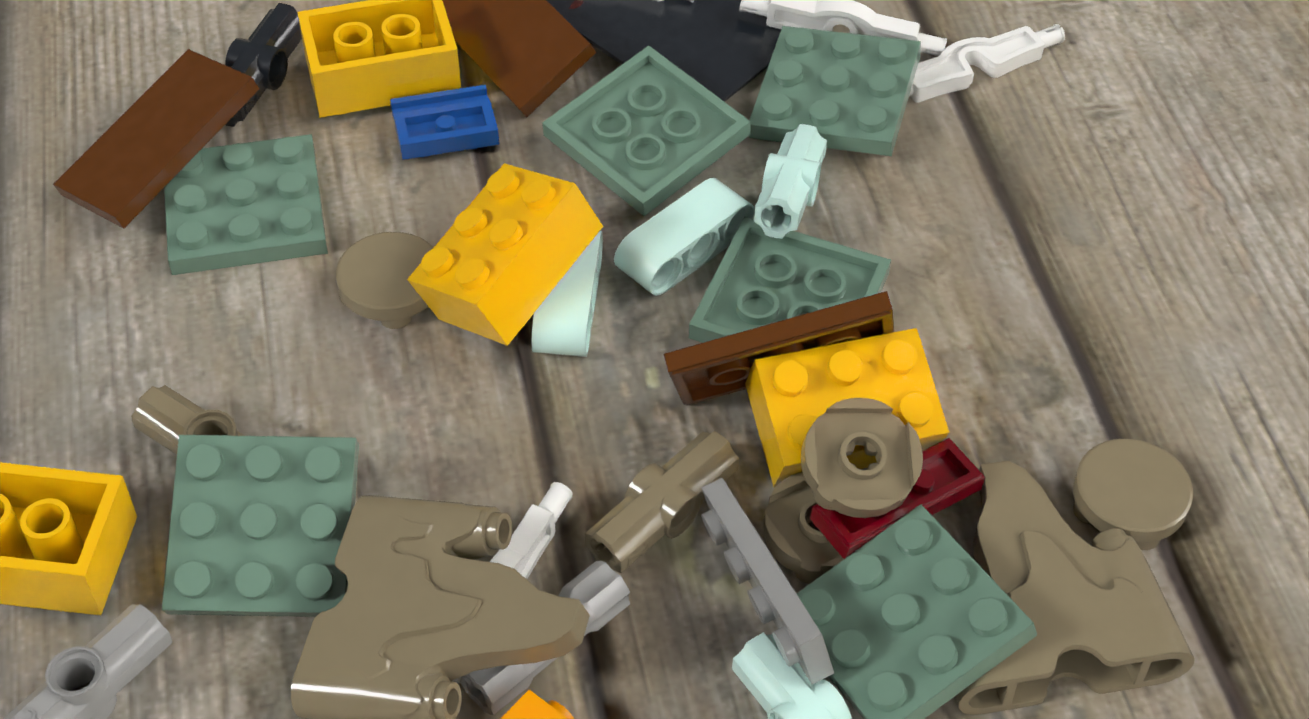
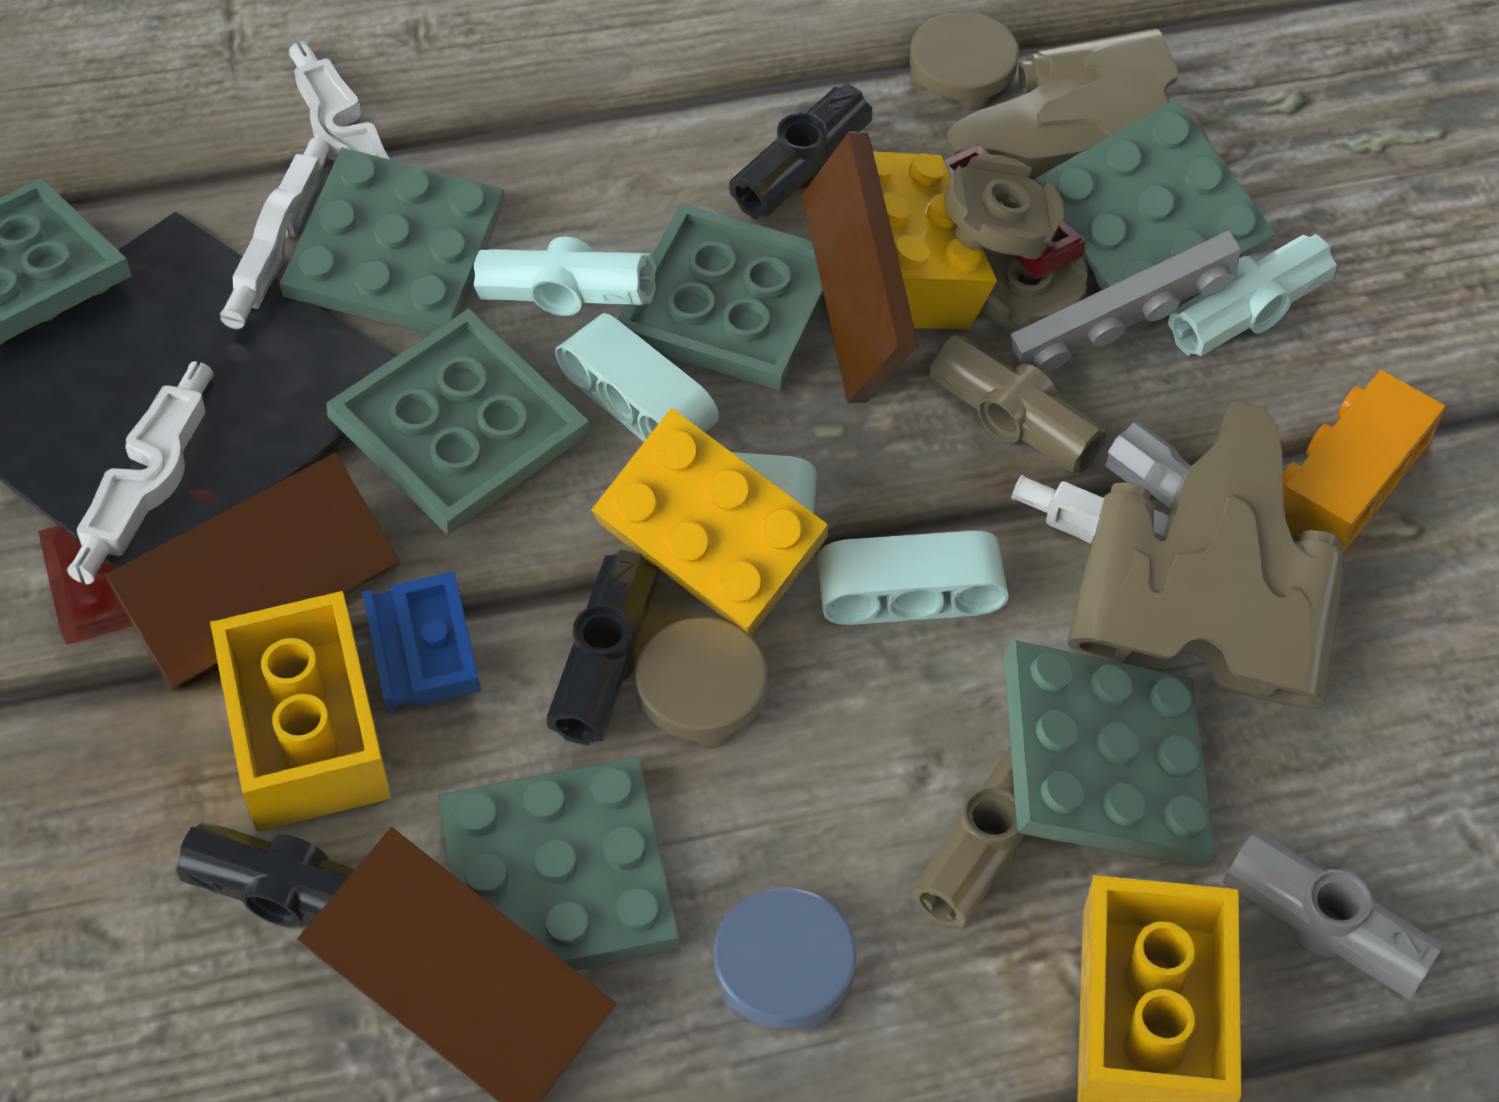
camera: 90 degrees left, 5 degrees up
none -> black piece [546,550,659,746]
none -> sand blue tile [714,887,857,1029]
none -> black piece [729,83,873,220]
none -> light aqua beam [816,531,1009,625]

